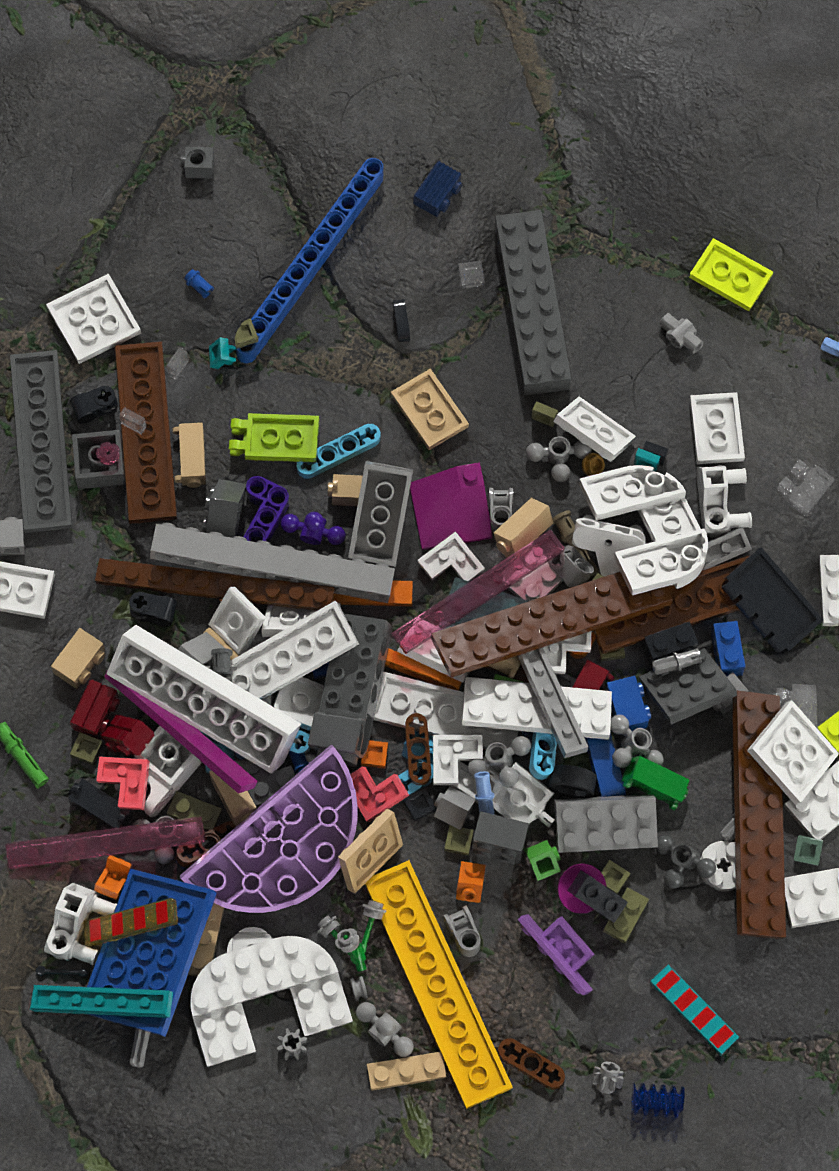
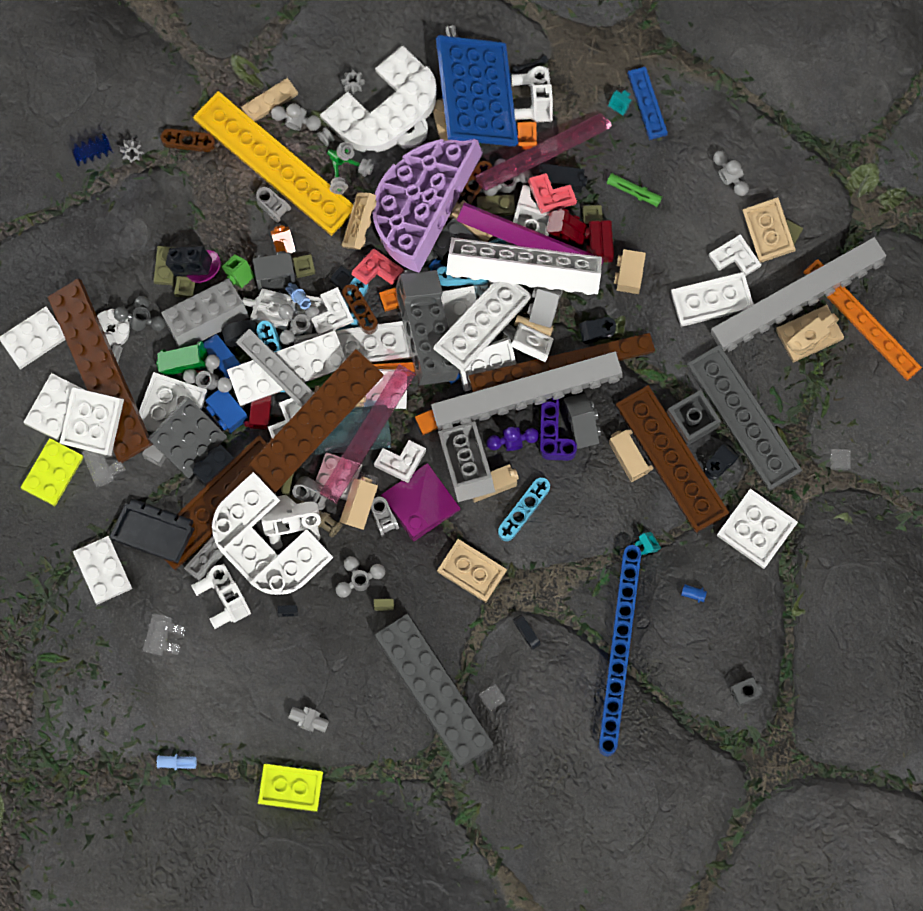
camera: 155 degrees right, 5 degrees up
teal tile [30,985,173,1018] -> none
clear yellow tile [84,898,178,947] -> none
clear pink plate [96,442,120,465] -> none
clear tile [119,407,146,435] -> none
clear tile [166,347,189,379] -> none
dark grey bush [211,648,233,677] -> none
lime tile [229,413,320,462] -> none
olive tile [235,318,258,349] -> none
dark blue brick [413,161,462,217] -> none
light grey brick [434,786,476,830] -> none
medium lavender bracket [518,914,595,995] -> none
white plate [554,397,636,462] -> none
pearl gold plate [582,453,605,476] -> none
teal tile [634,448,661,472] -> none
tile [650,964,739,1056] -> none
light grey axle [652,648,702,675] -> none
white plate [690,392,745,464] -> none
blue brick [711,621,745,676] -> none
sand green plate [794,835,823,866] -> none
none -> white plate [139,372,208,433]

